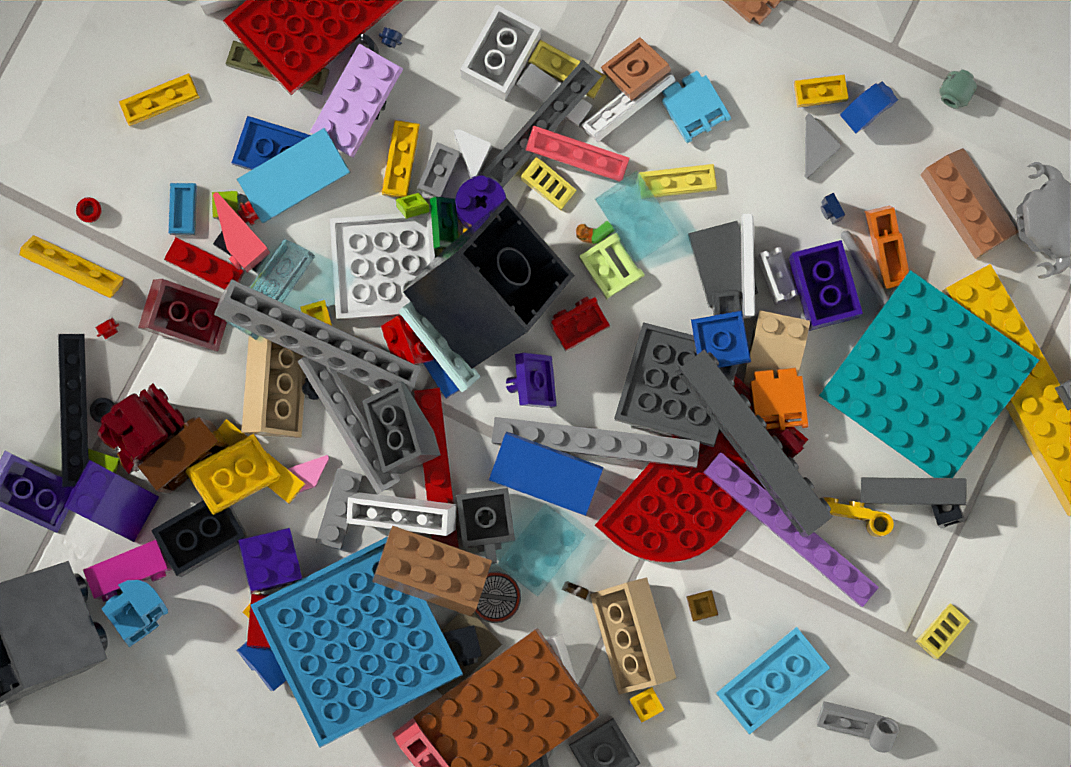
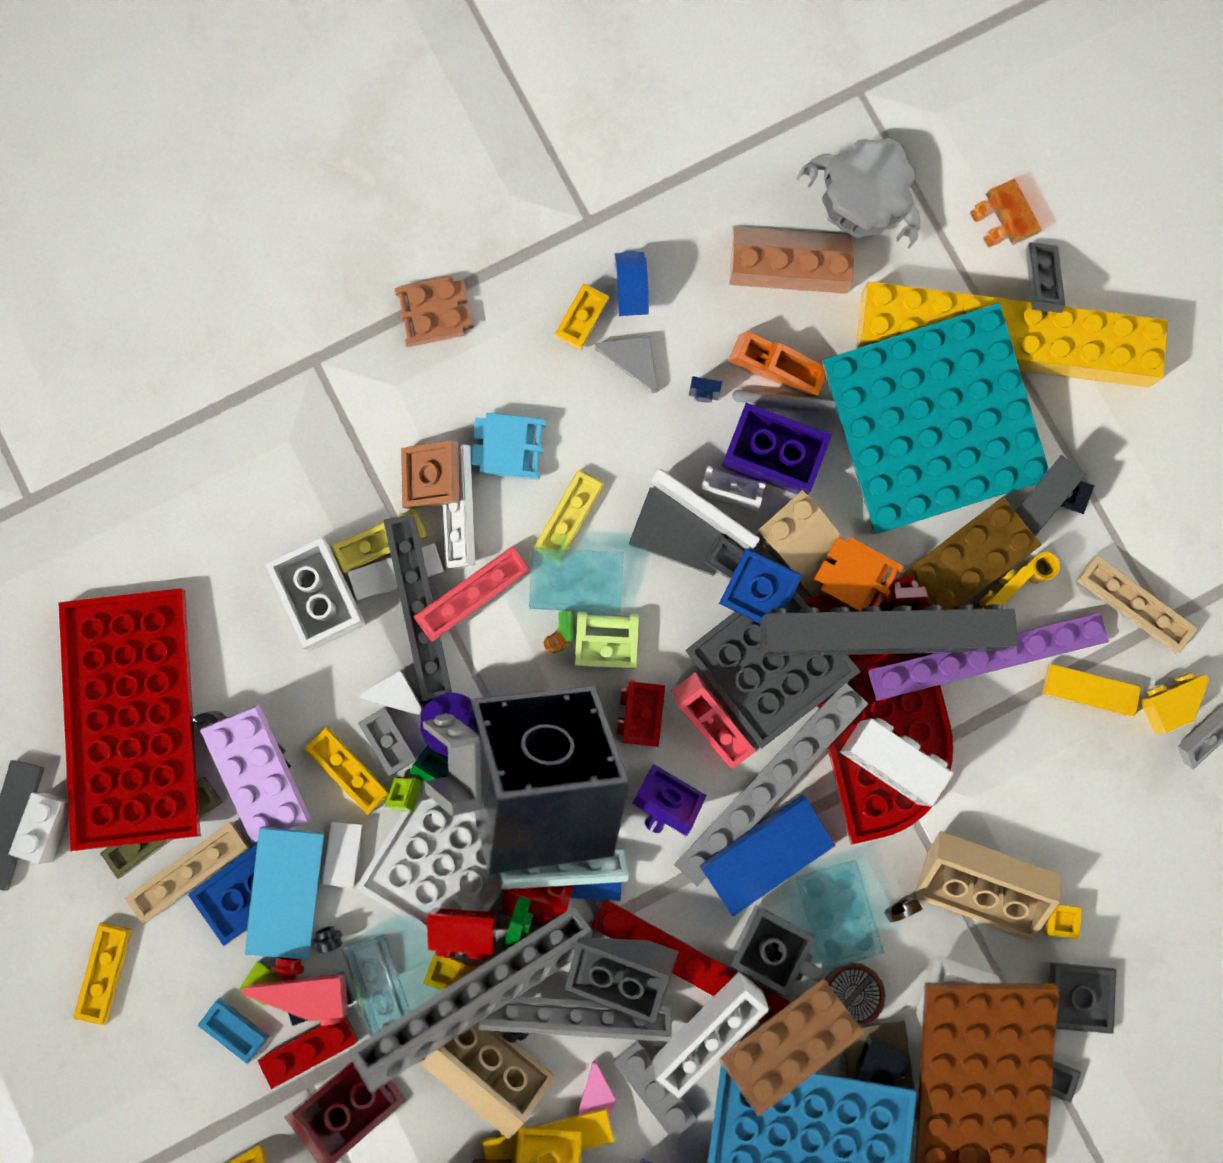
camera: 55 degrees left, 0 degrees up
red plate [76,197,102,223] -> none
dark blue plate [379,27,403,49] -> none
light yellow slope [521,157,577,210] -> none
pearl gold tile [686,590,718,622] -> none
medium azure plate [716,627,830,735] -> none
light yellow slope [915,603,970,659] -> none
sand green head [939,69,977,109] -> none
none -> tan plate [125,822,250,924]
none -> black plate [312,926,343,953]
none -> white tile [322,821,364,888]
none -> light grey panel [423,714,482,816]
none -> red slope [427,908,498,960]
none -> green plate [502,896,533,952]
none -> coral slope [671,672,756,770]
none -> white brick [840,718,953,806]
none -> pearl gold plate [904,497,1042,610]
none -> yellow tile [1042,664,1141,717]
none -> tan plate [1076,555,1198,654]
none -> yellow slope [1139,672,1209,734]

